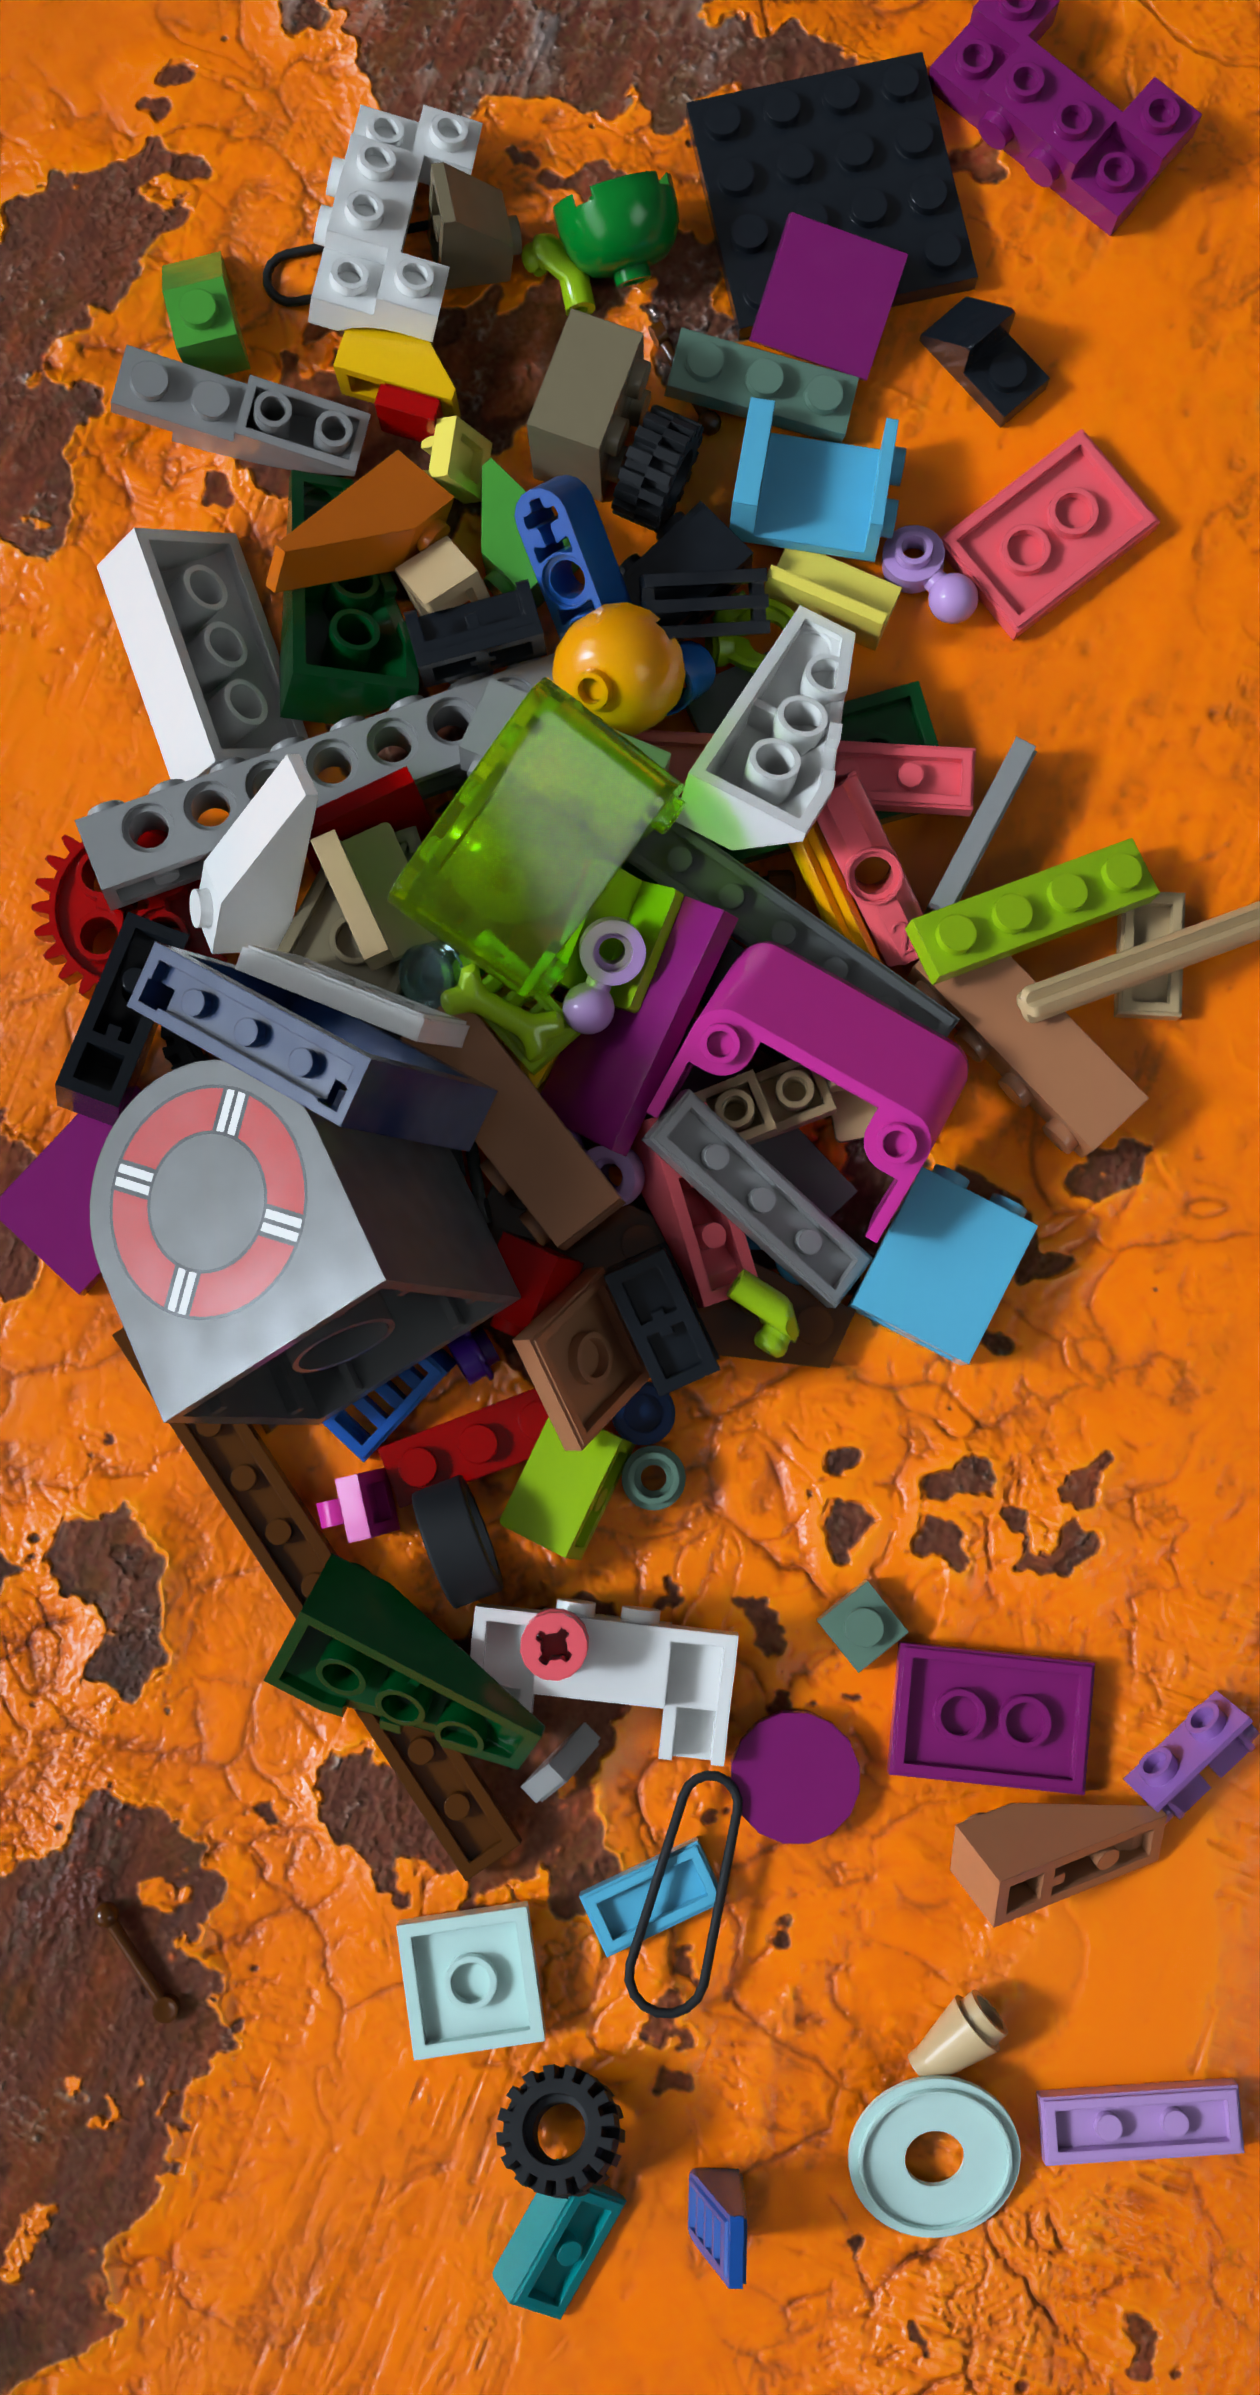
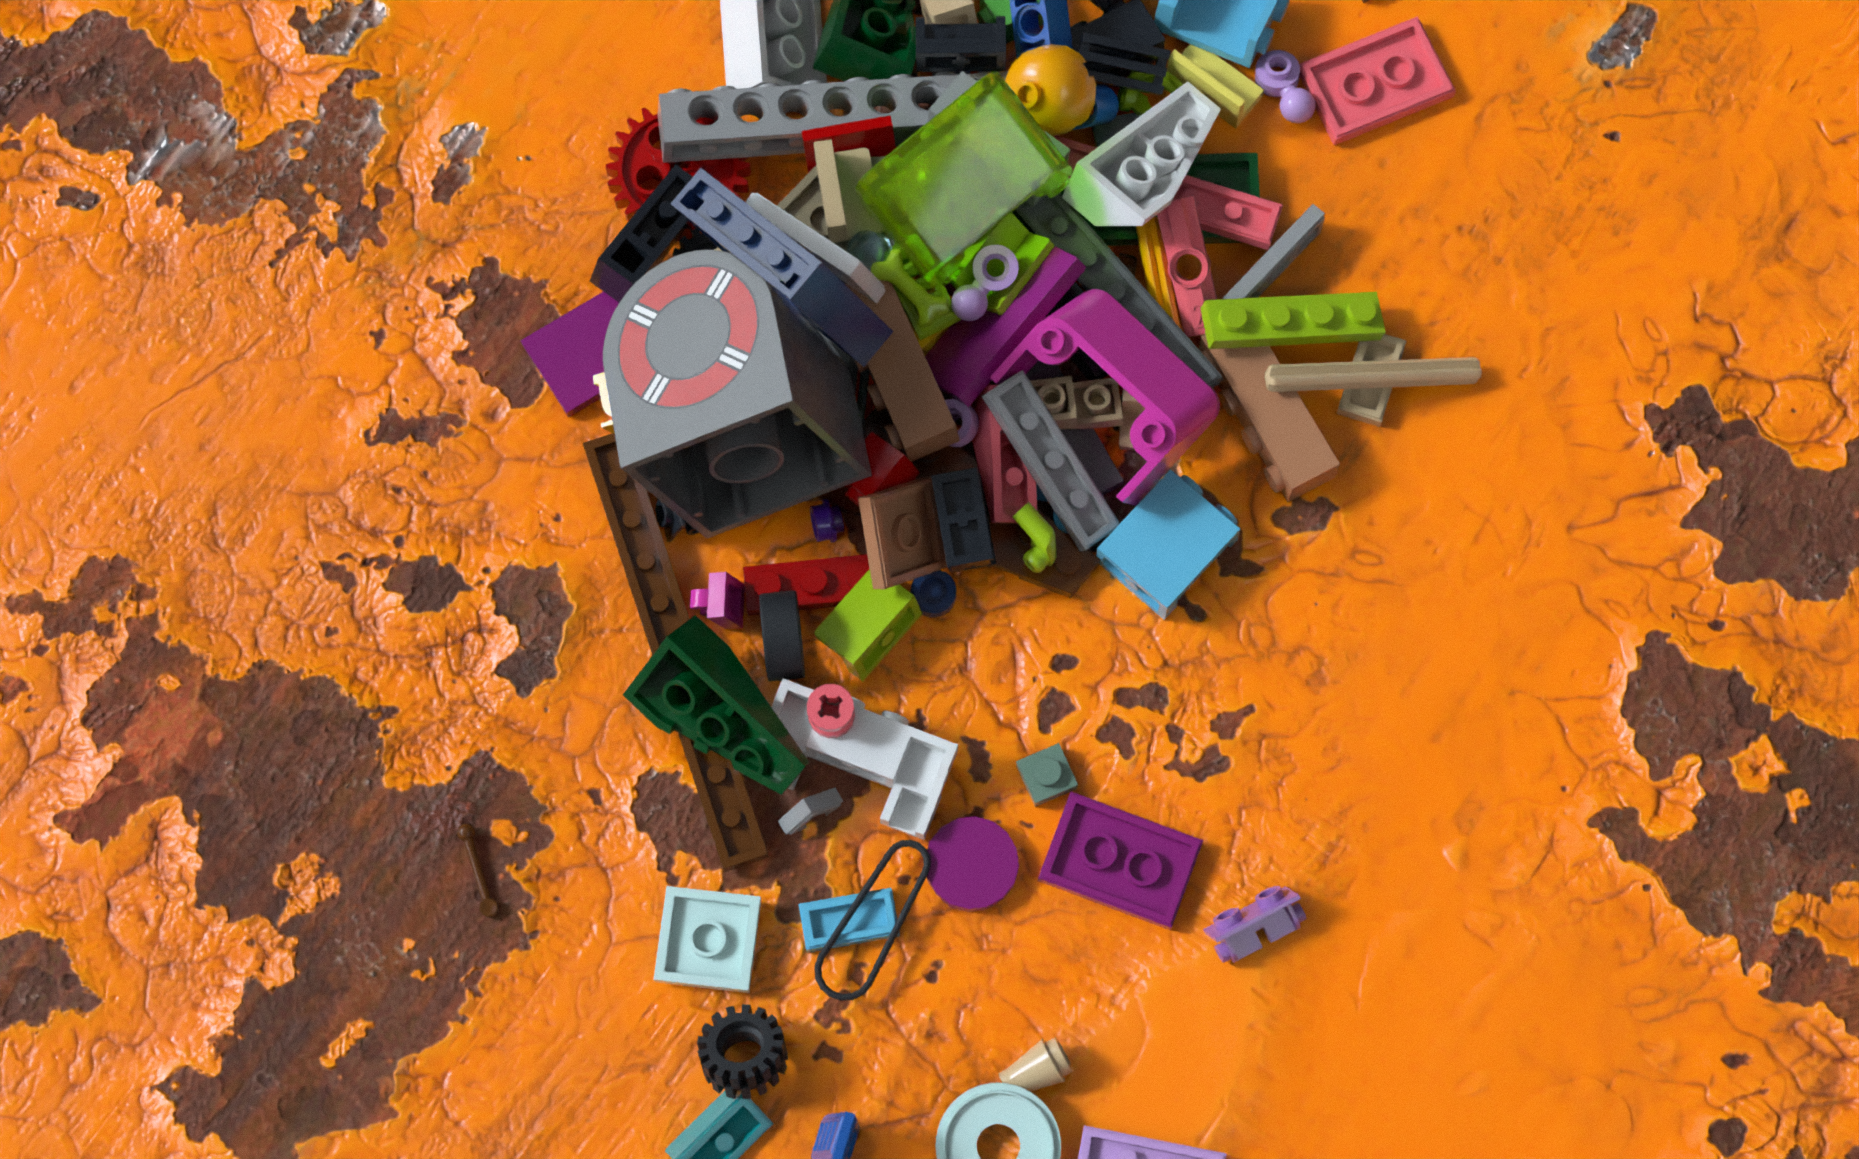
camera: 10 degrees right, 10 degrees down
white slope [190,754,319,954] -> none
blue slope [322,1348,457,1462] -> none
sand green plate [622,1445,686,1510] -> none
nougat slope [950,1803,1167,1928] -> none

